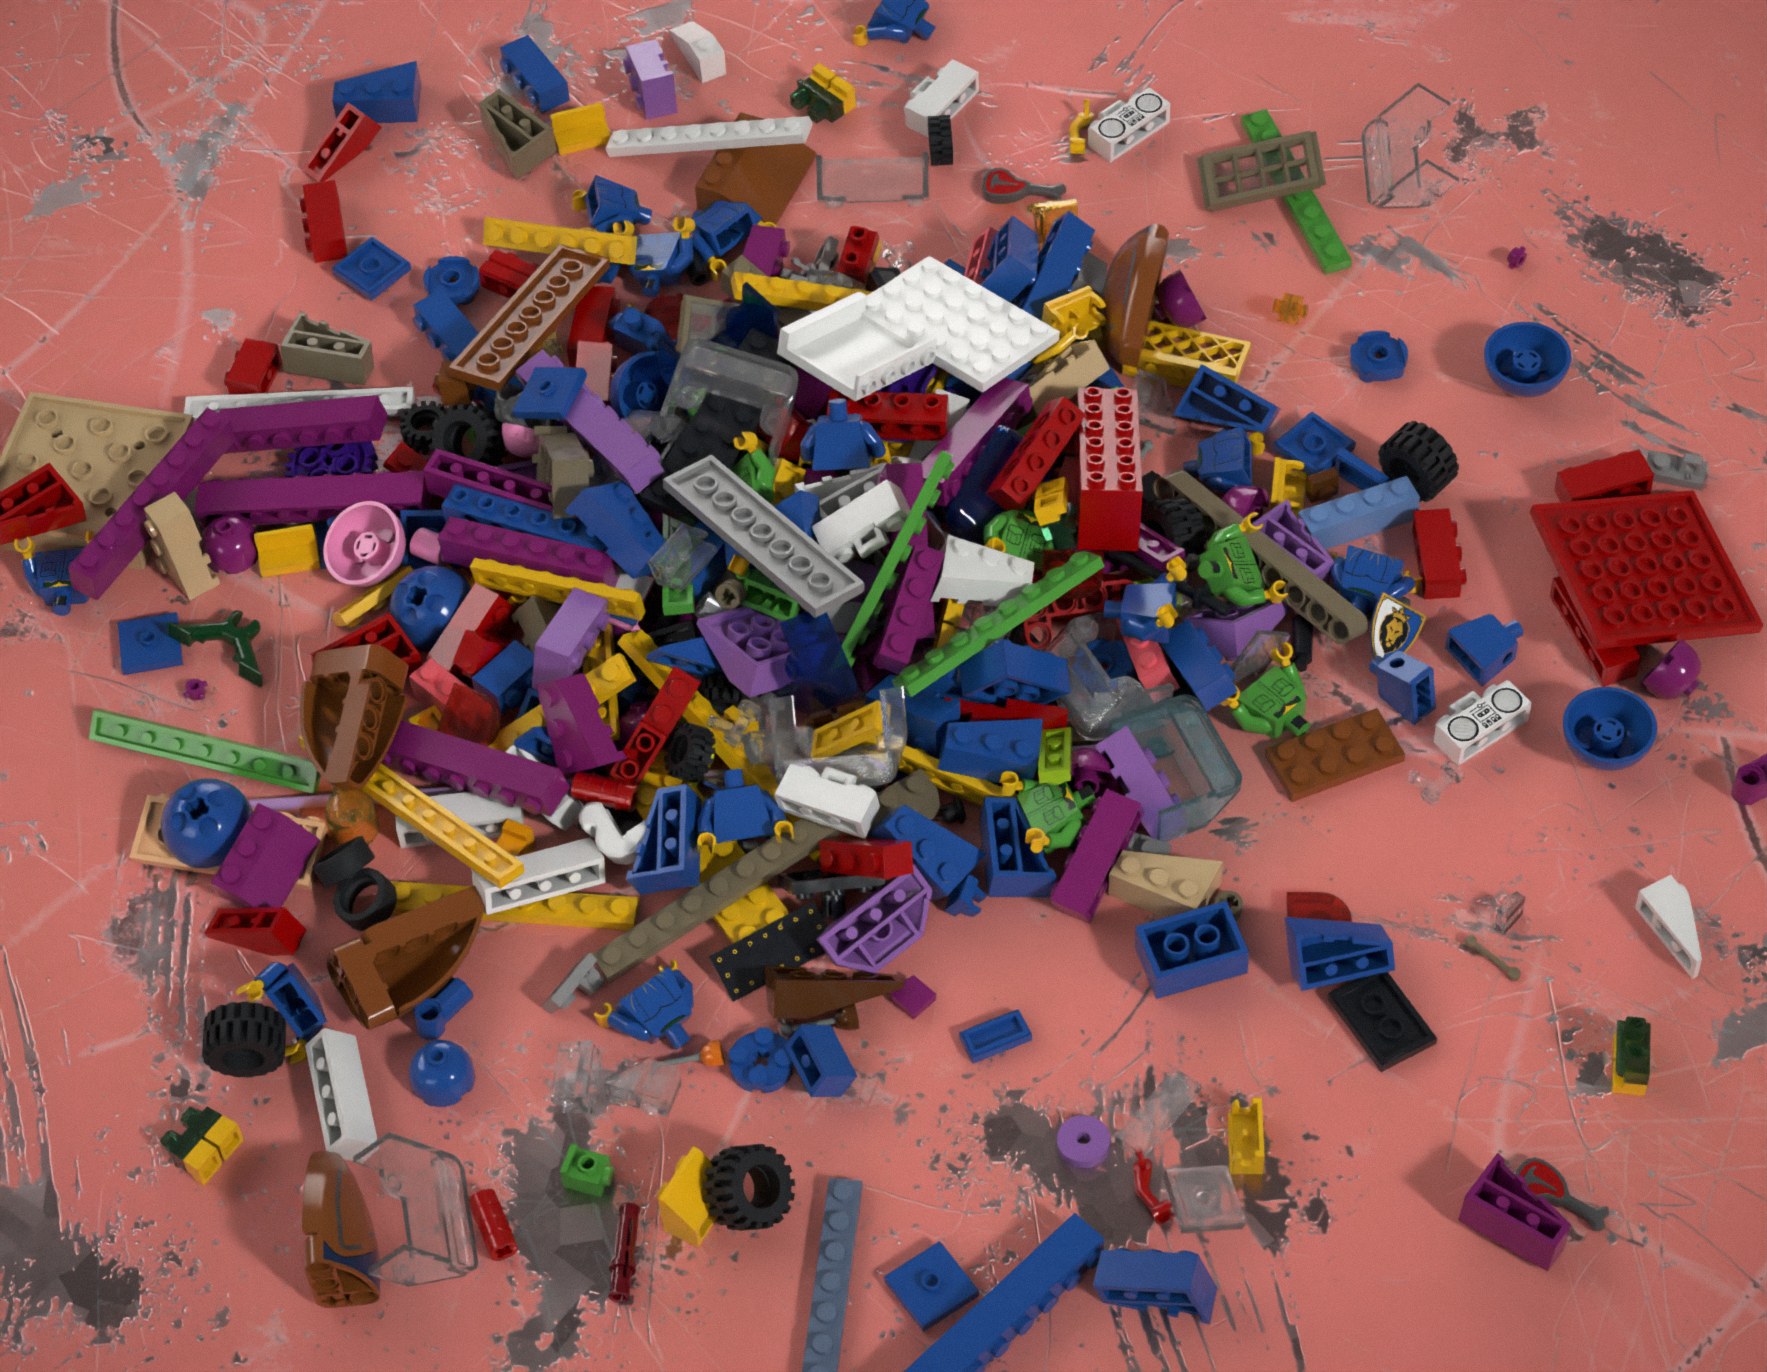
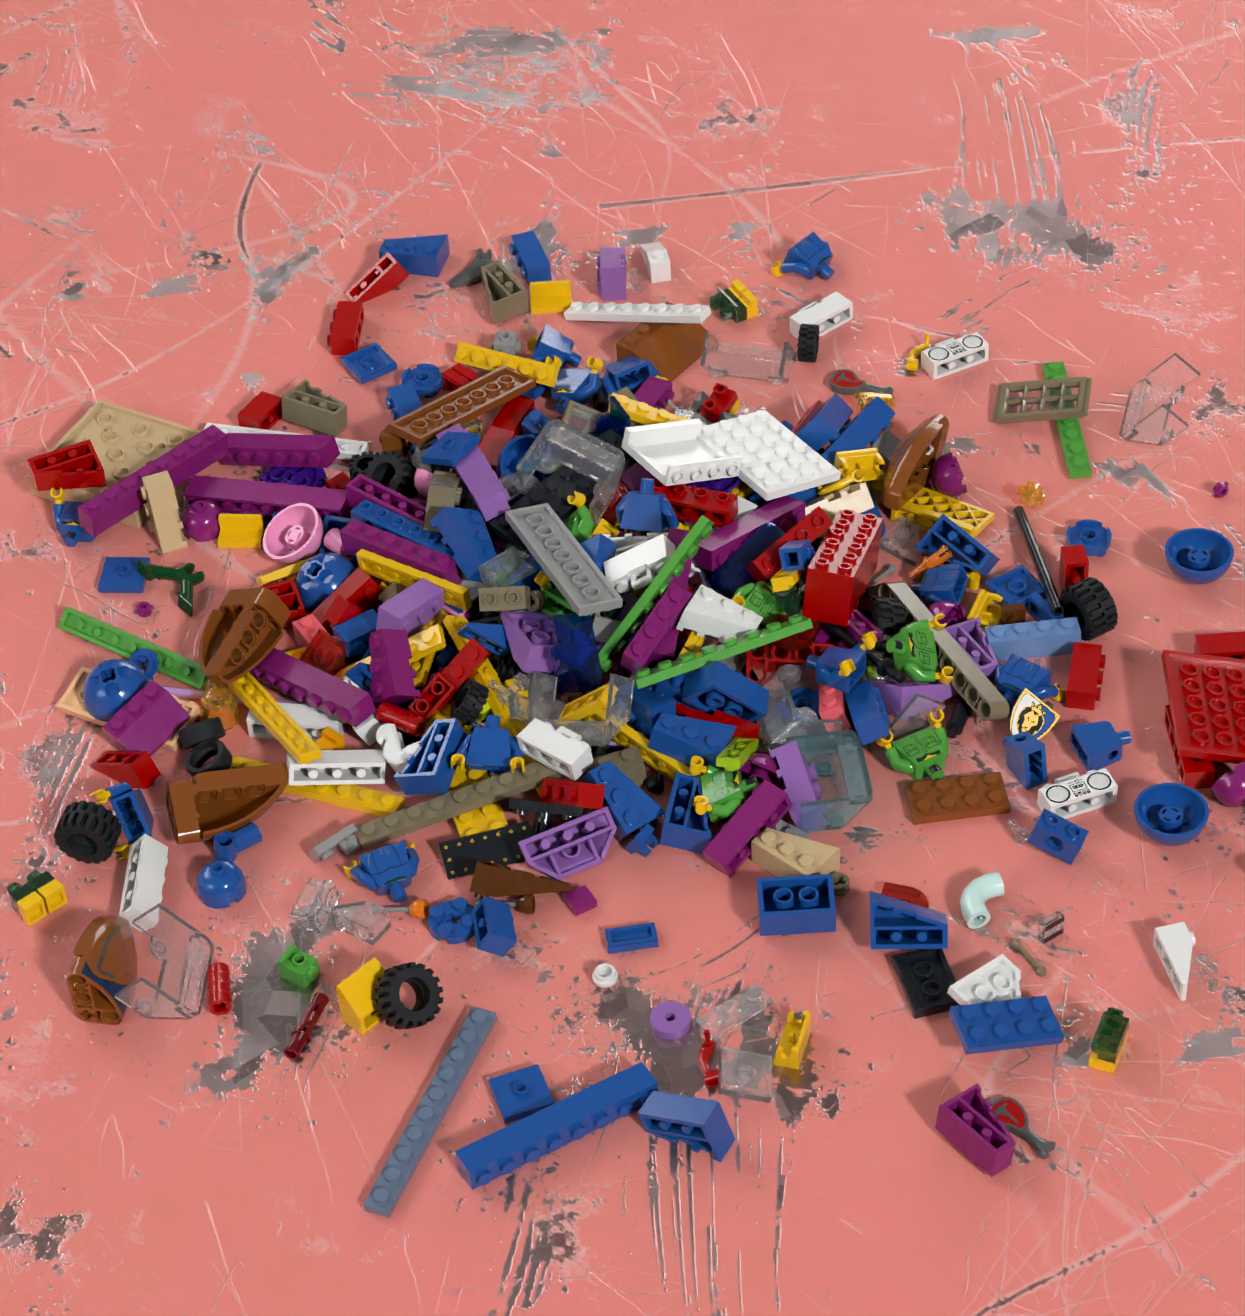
camera: 15 degrees right, 10 degrees down
none -> blue gear [128,648,161,680]
none -> dark grey piece [449,248,494,288]
none -> dark tan brick [479,586,531,613]
none -> light grey brick [491,331,521,356]
none -> white plate [592,963,618,988]
none -> blue brick [778,539,815,571]
none -> orange pin [908,545,953,583]
none -> white plate [947,954,1021,1005]
none -> blue plate [948,996,1064,1055]
none -> light aqua cylinder [960,871,1004,929]
none -> black piece [1013,506,1064,616]
none -> blue brick [1027,808,1089,865]
none -> red brick [1059,544,1089,590]

